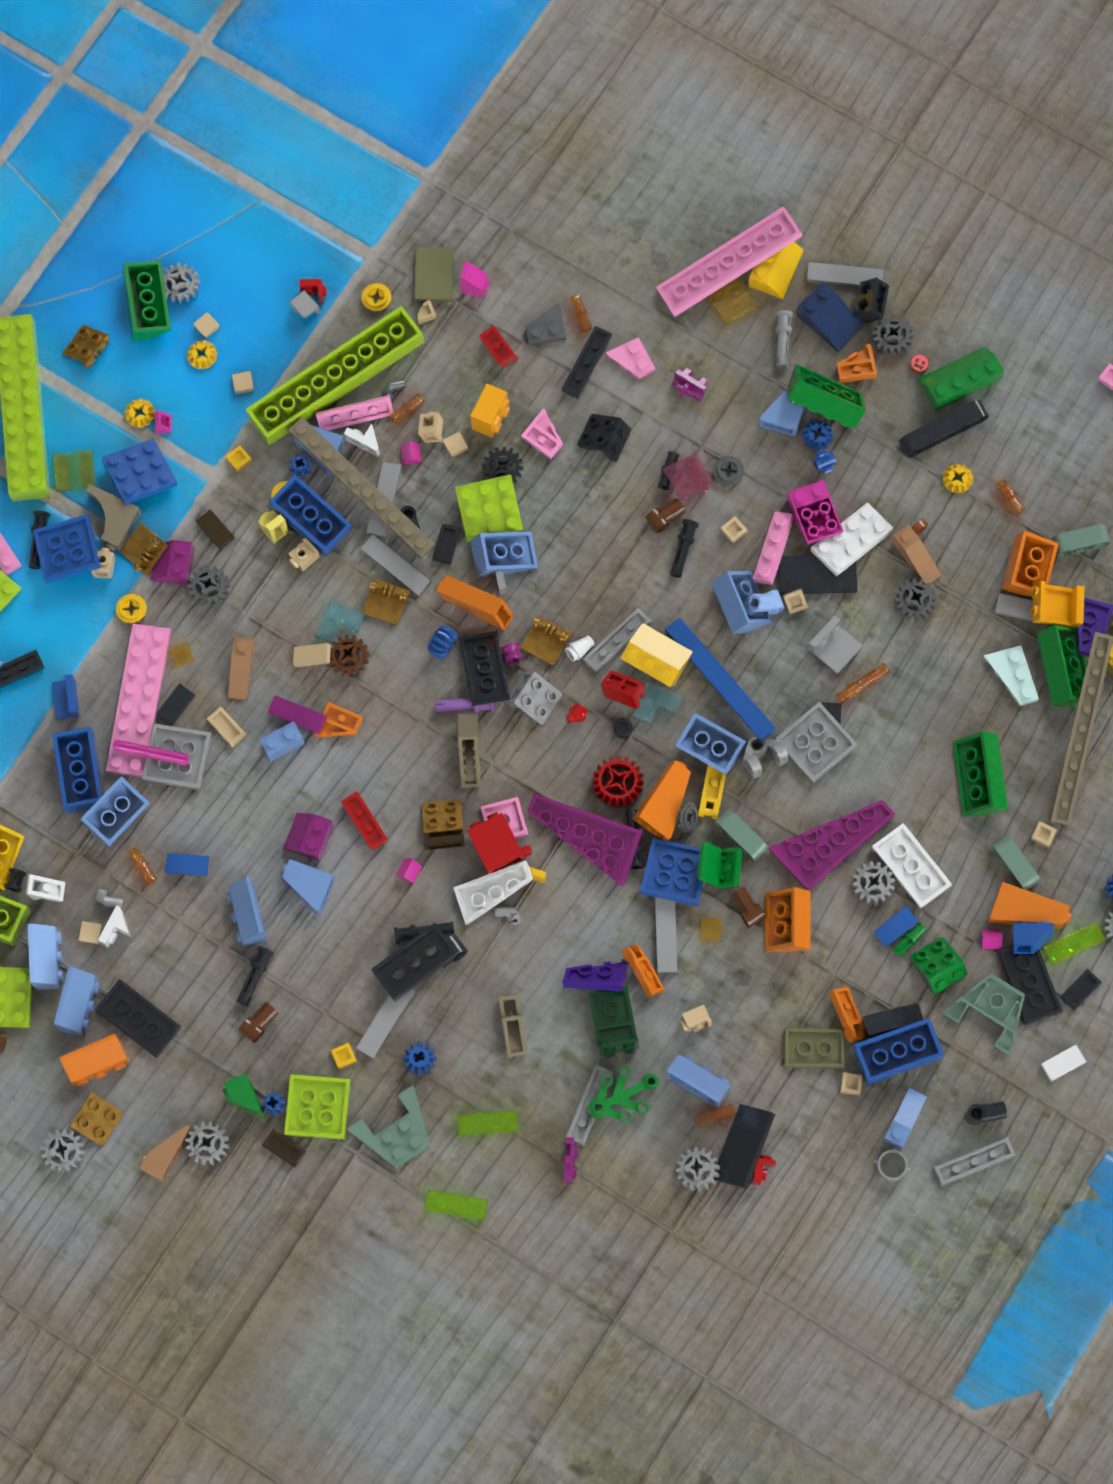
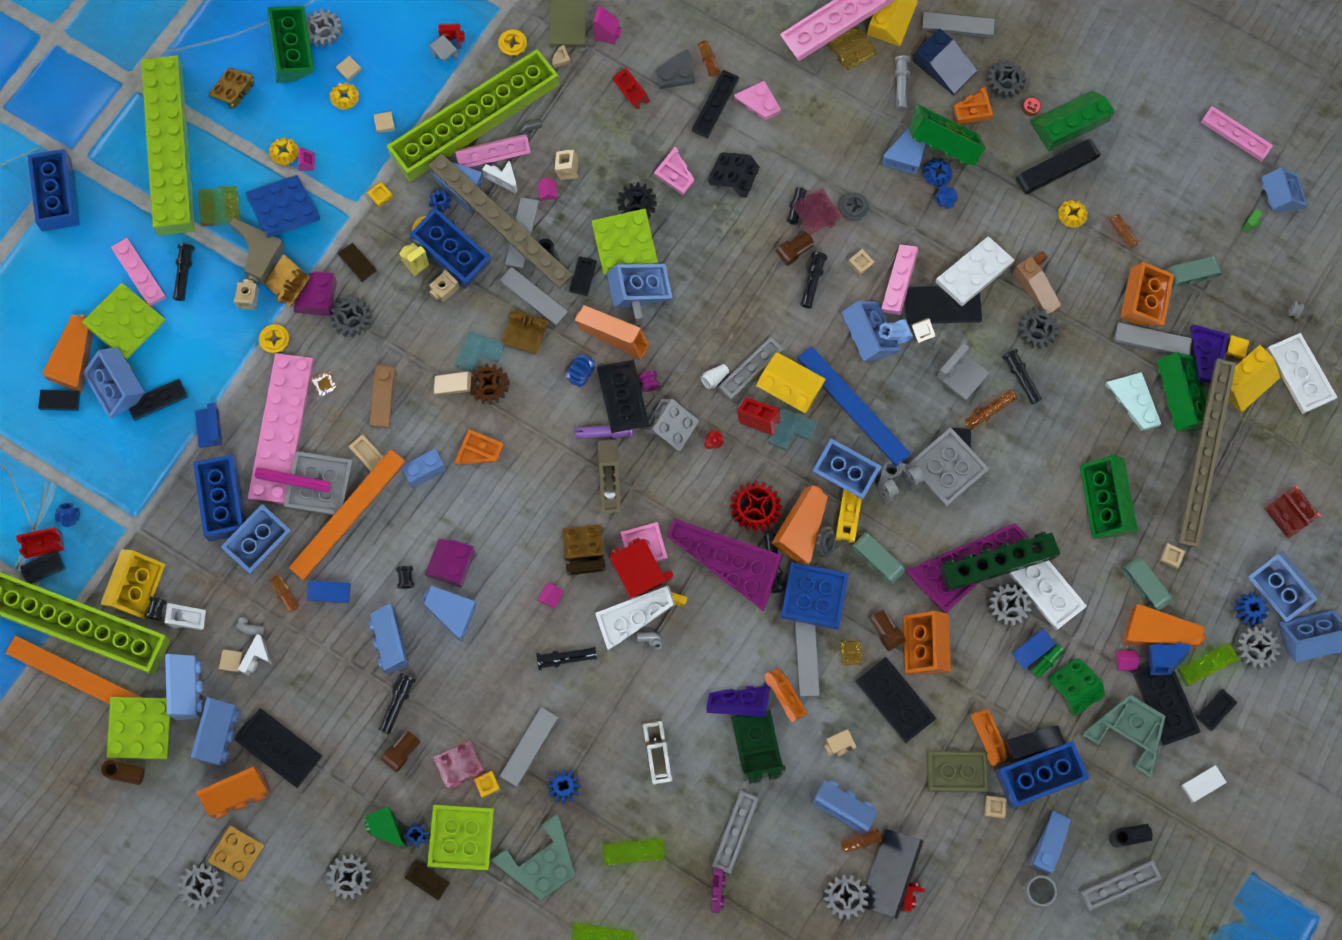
camera: 10 degrees left, 0 degrees up
blue plate [33,514,101,584] -> none
medium nougat slope [139,1125,193,1183] -> none
black tile [156,683,195,726] -> none
magenta tile [267,695,327,734] -> none
red plate [341,791,388,851] -> none
black hinge [371,922,468,1002] -> none
clear orange axle [390,393,425,424] -> none
tan tile [443,432,468,458] -> none
light orange brick [470,384,510,438] -> none
pearl gold hinge [520,616,572,666] -> none
green plant [588,1066,659,1124] -> none
black tile [613,718,633,739] -> none
magenta hips [672,368,708,401] -> none
green bracket [697,842,743,889] -> none
dark pink slope [787,480,844,544] -> none
black brick [854,277,889,323] -> none
light orange panel [1031,581,1084,628] -> none
none -> orange tile [289,449,406,581]
none -> black bush [396,566,415,589]
none -> clear pink hinge [433,740,484,789]
none -> black tile [855,657,937,744]
none -> dark green brick [940,532,1061,592]
none -> black pin [1002,349,1042,405]

